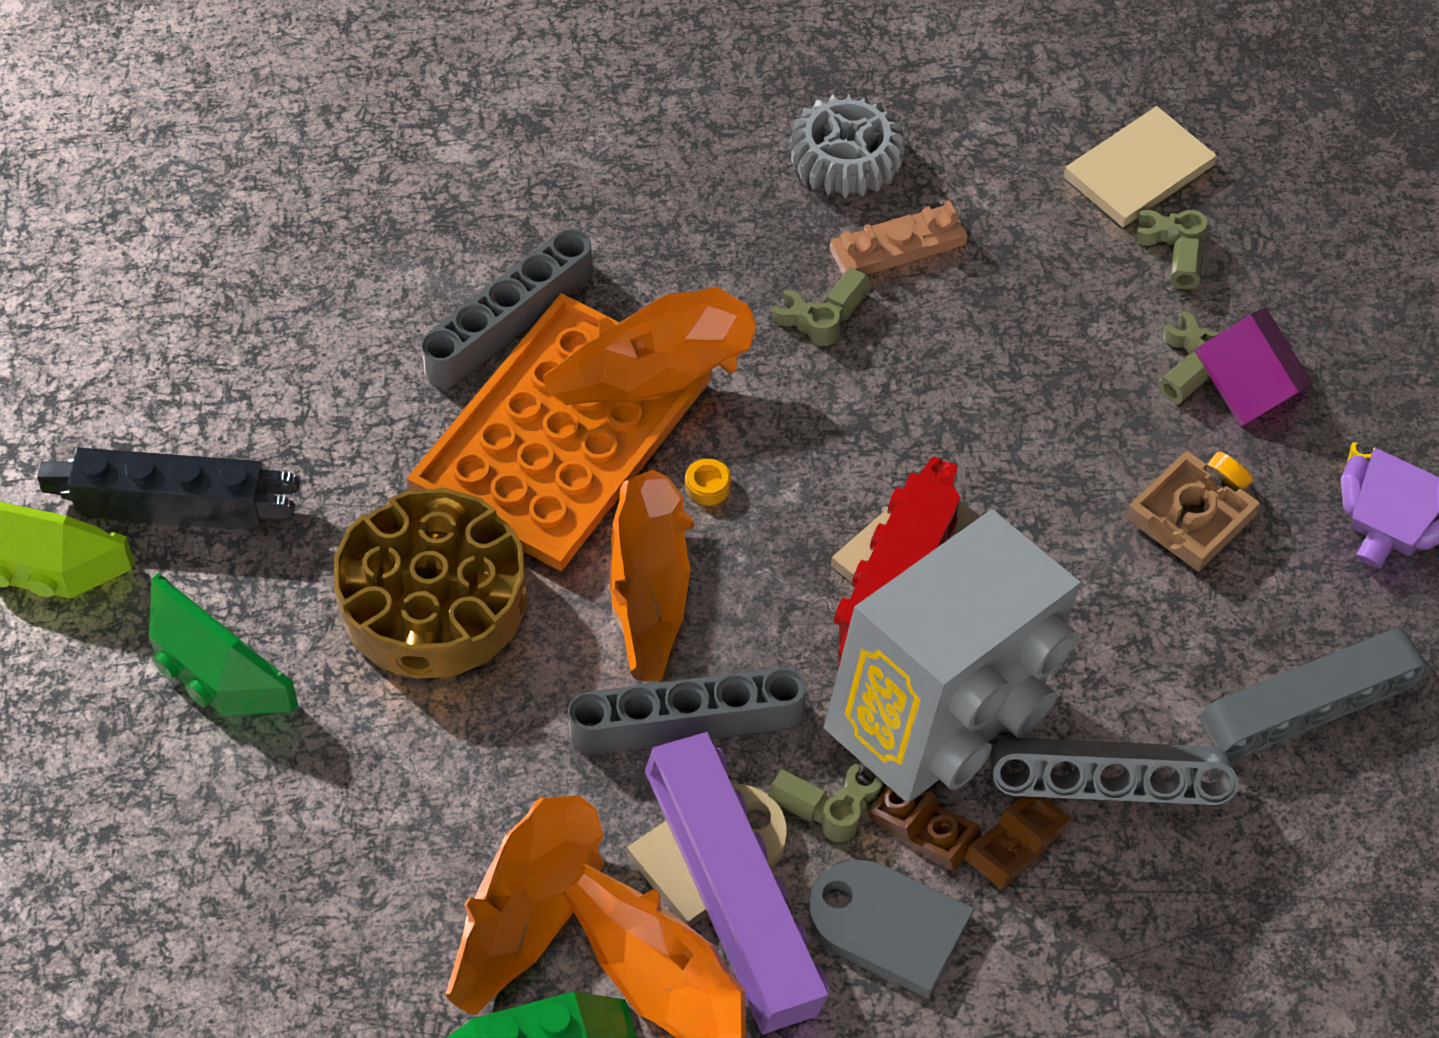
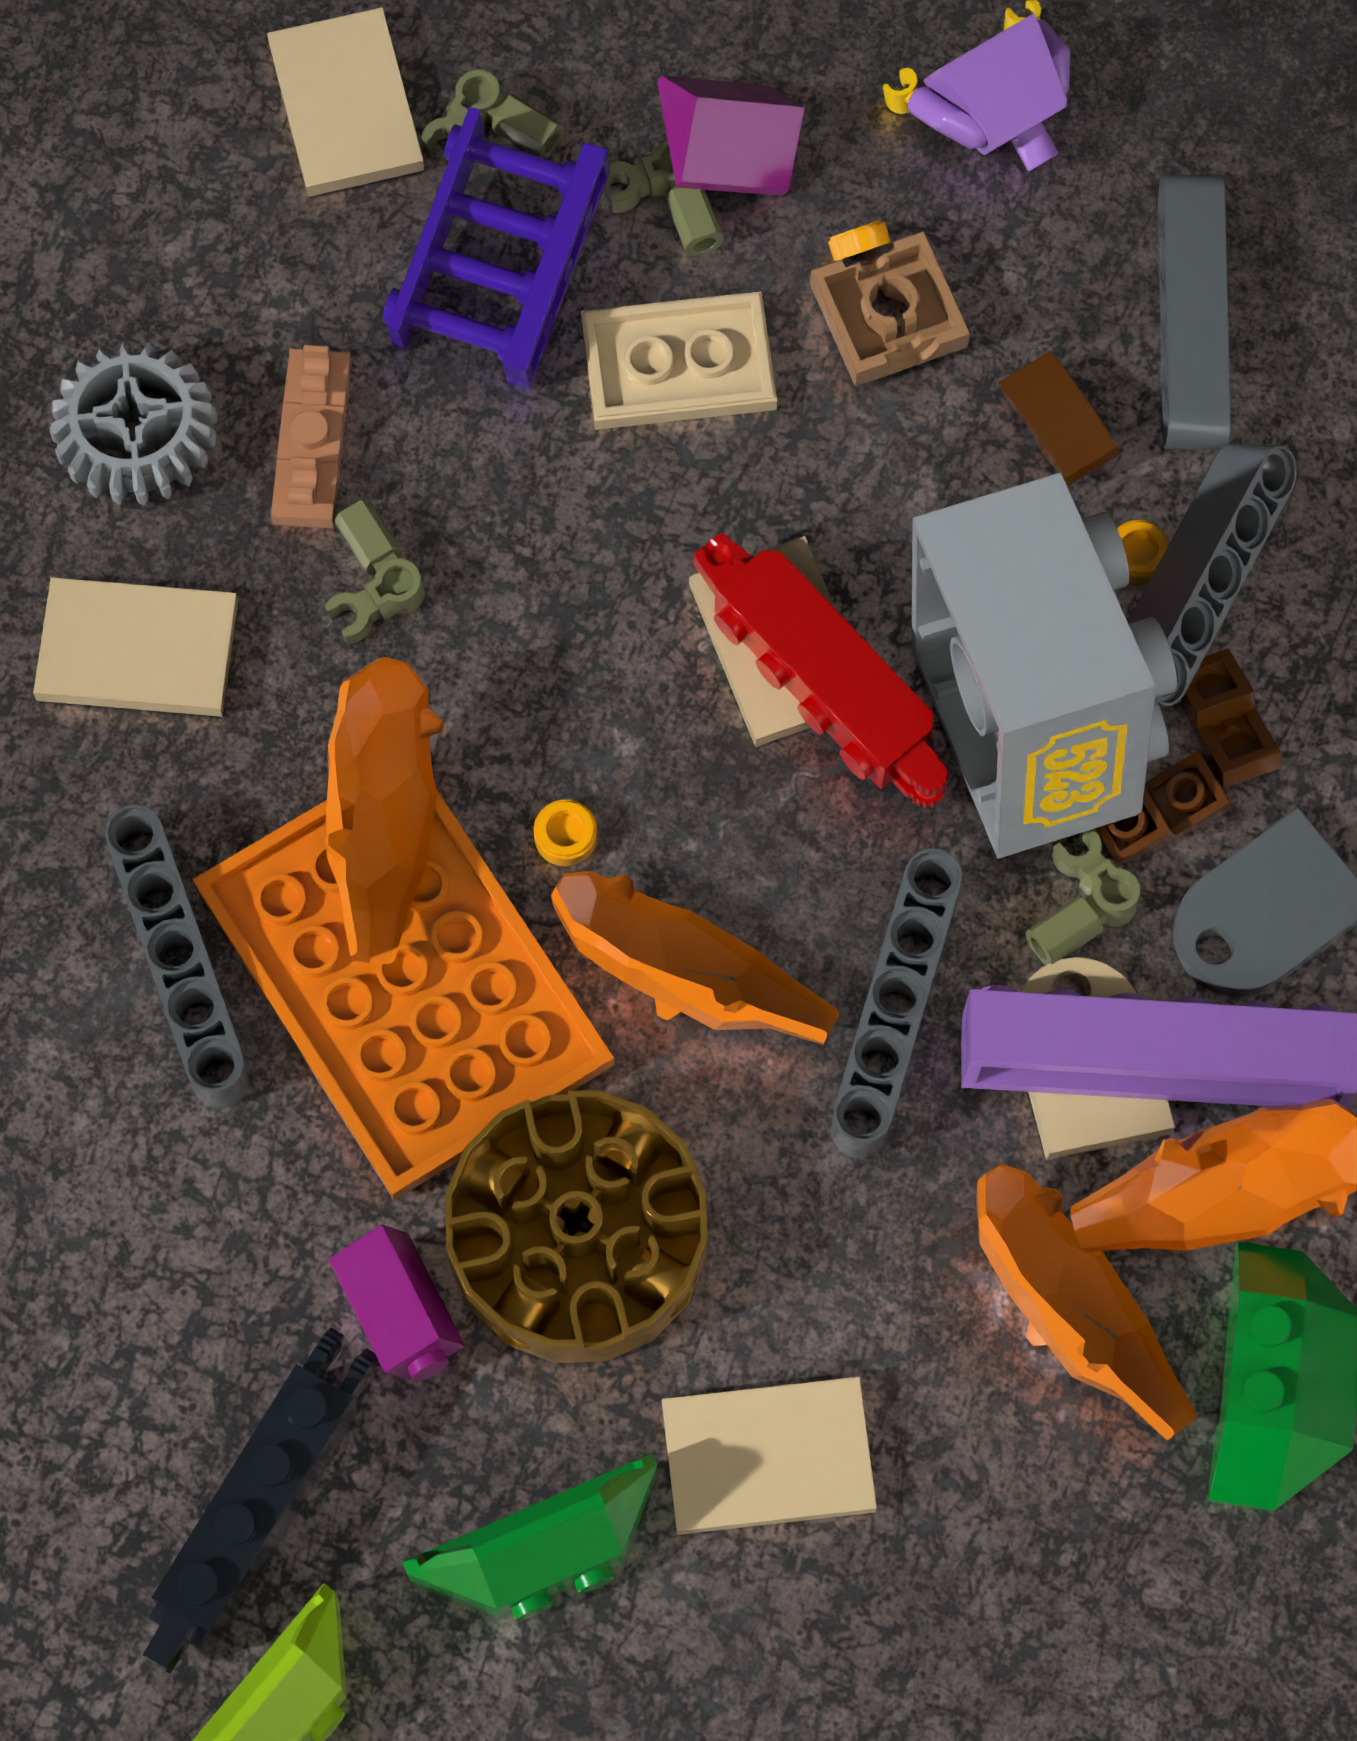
camera: 65 degrees left, 15 degrees up
none -> tan tile [33,577,238,717]
none -> magenta brick [328,1224,465,1381]
none -> dark purple fence [383,107,610,390]
none -> tan tile [581,291,777,430]
none -> tan tile [662,1377,877,1535]
none -> reddish brown slope [999,350,1120,486]
none -> light orange tile [1117,520,1170,585]

